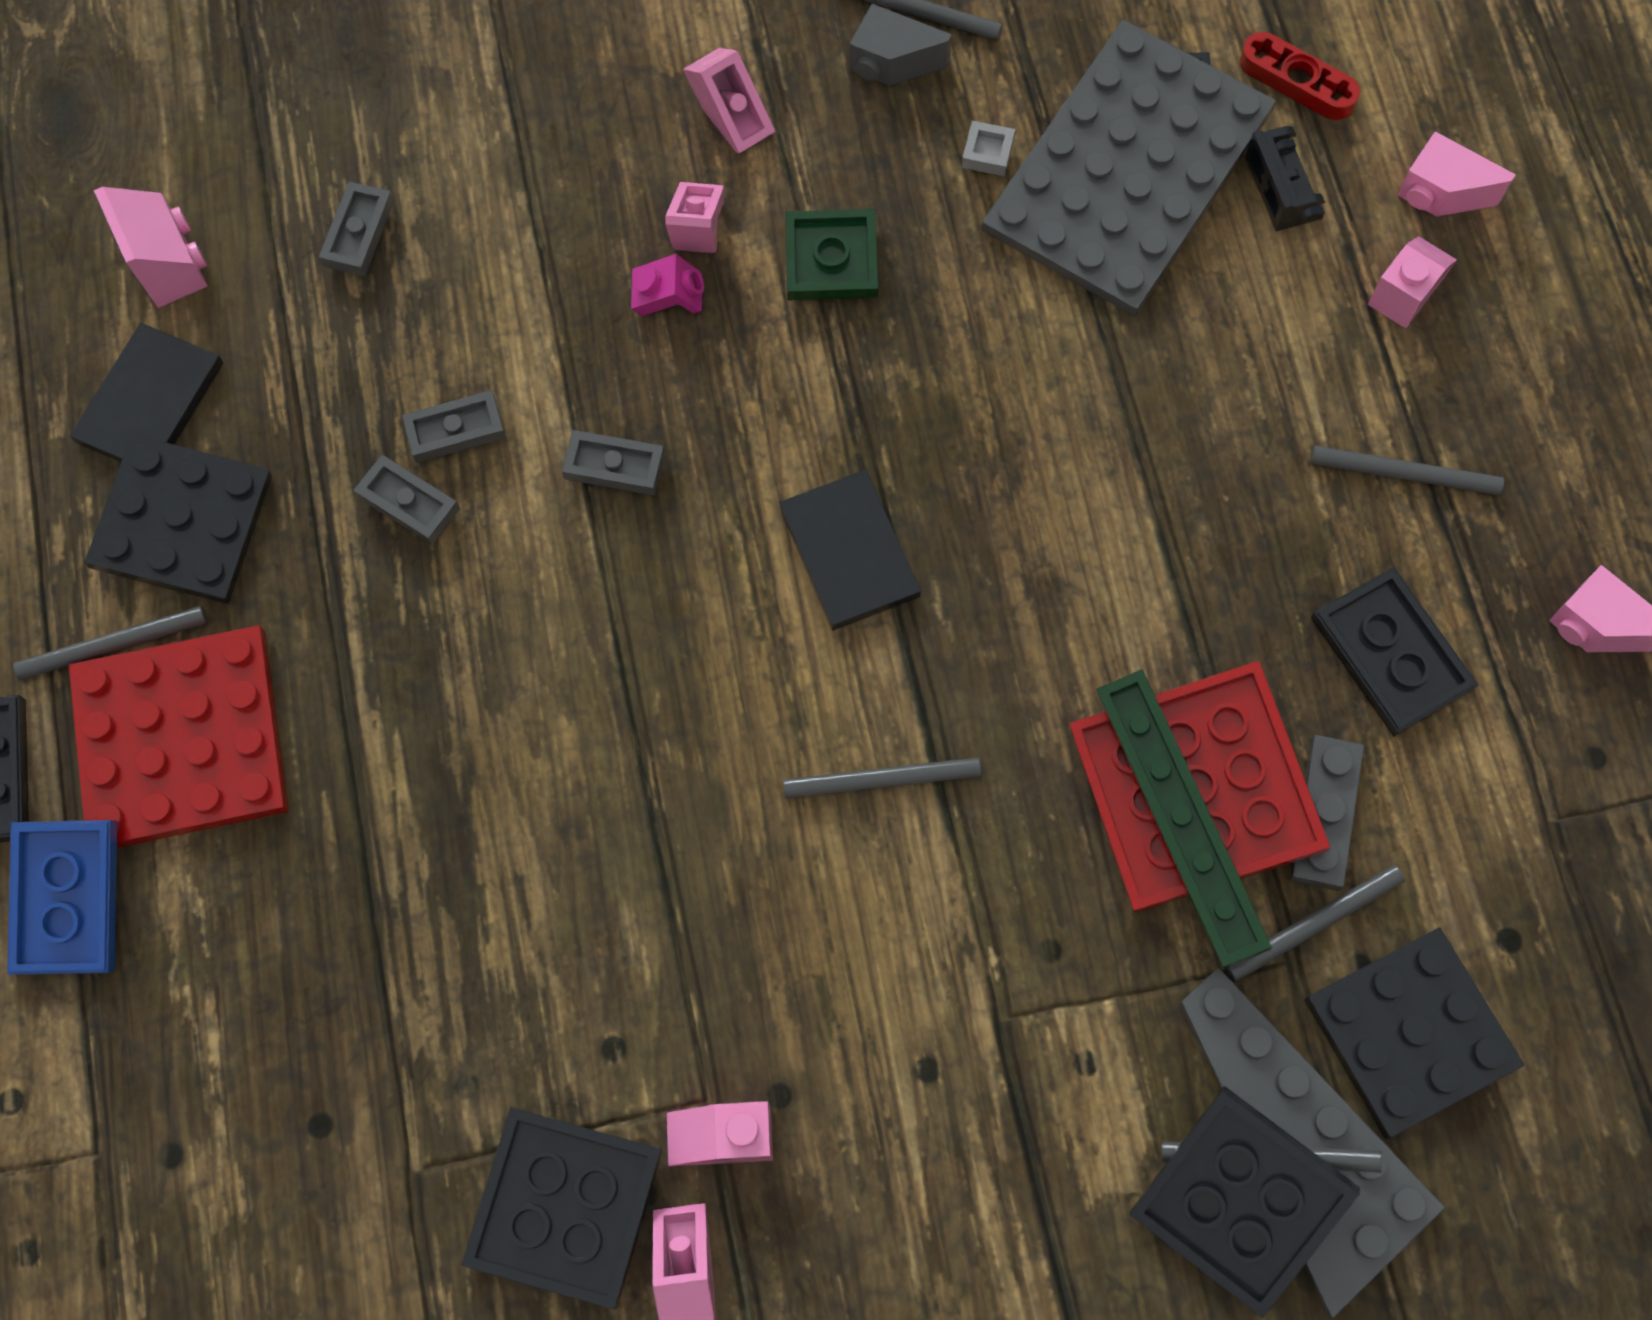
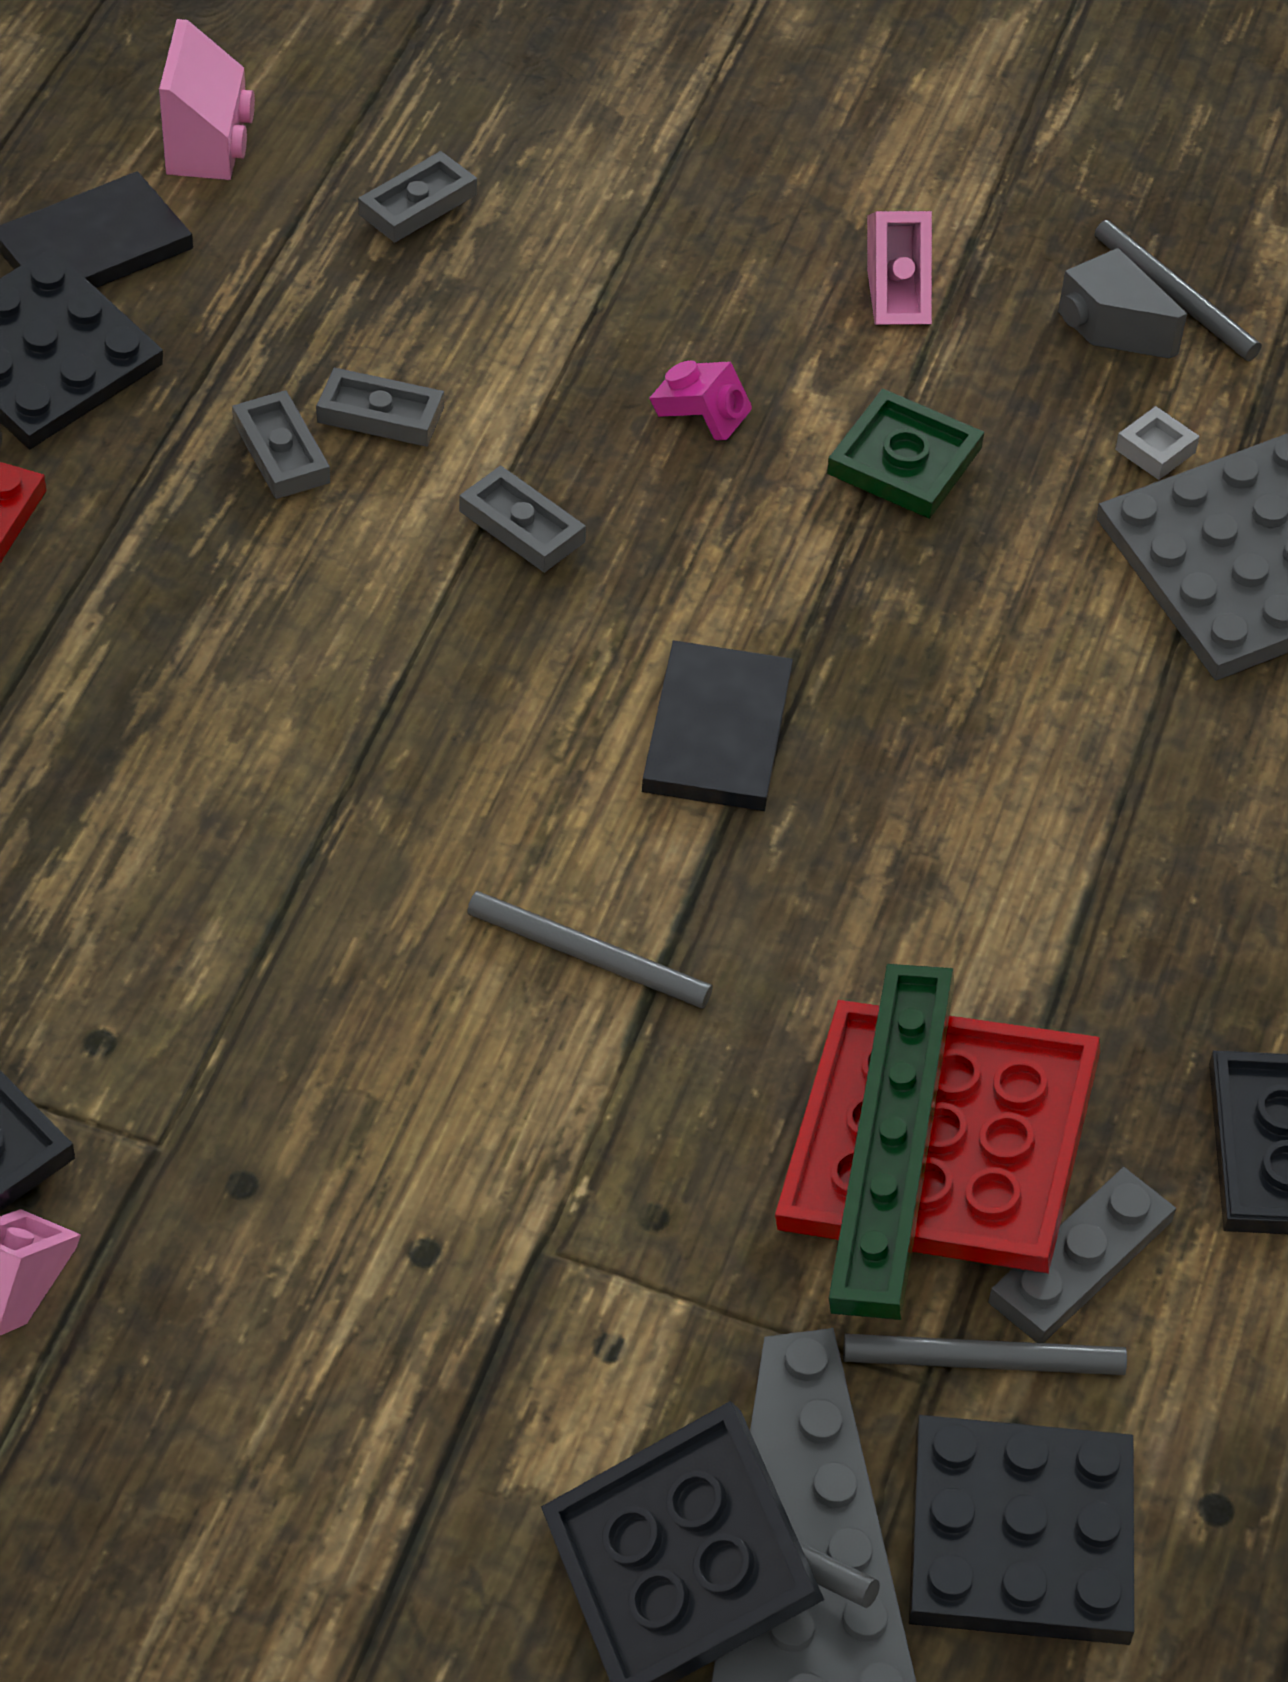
camera: 25 degrees right, 20 degrees down
bright pink slope [666,182,724,253] -> none
bright pink slope [667,1101,773,1167] -> none

